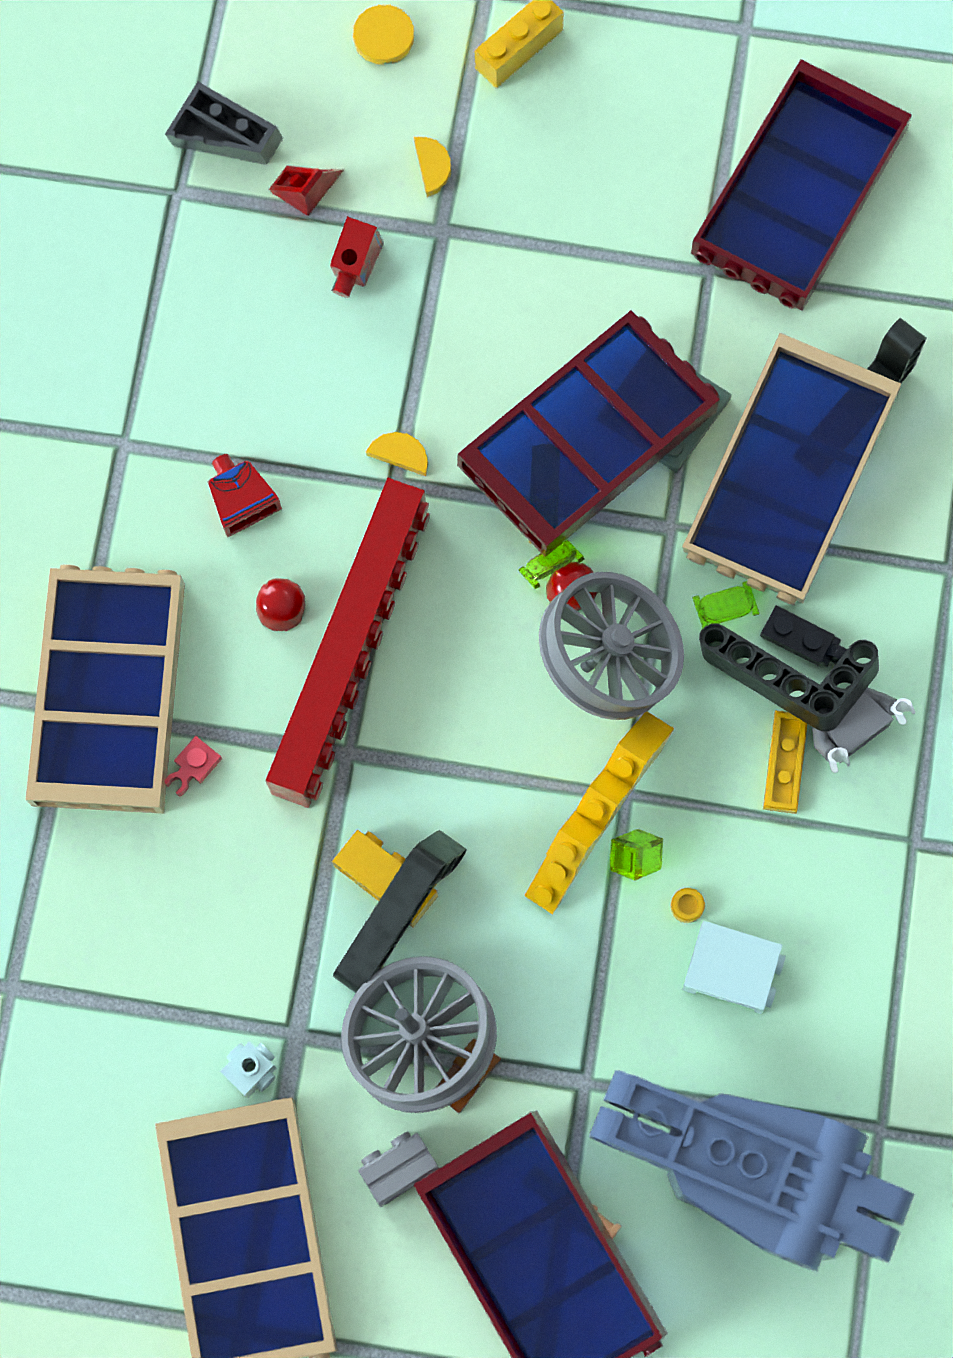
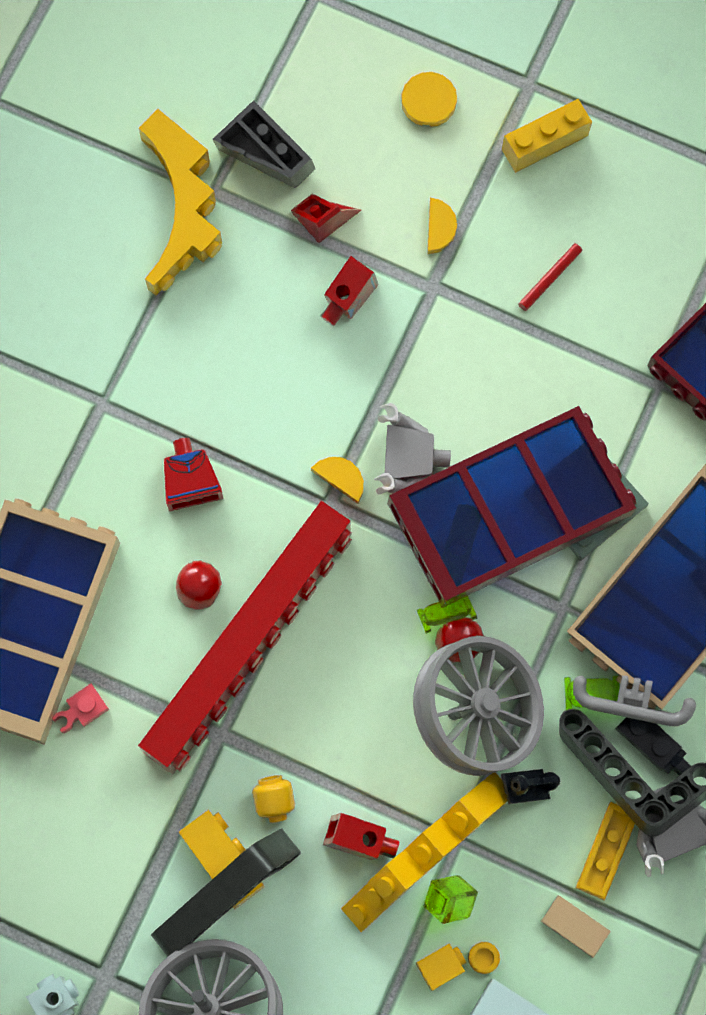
camera: 10 degrees right, 0 degrees up
none -> yellow arch [139,109,222,296]
none -> yellow head [252,775,295,823]
none -> red torso [323,813,399,860]
none -> light grey torso [374,403,451,495]
none -> yellow brick [416,943,466,991]
none -> black hinge [501,769,560,805]
none -> red bar [518,243,583,311]
none -> tan tile [541,895,611,958]
none -> light grey piece [573,675,696,726]

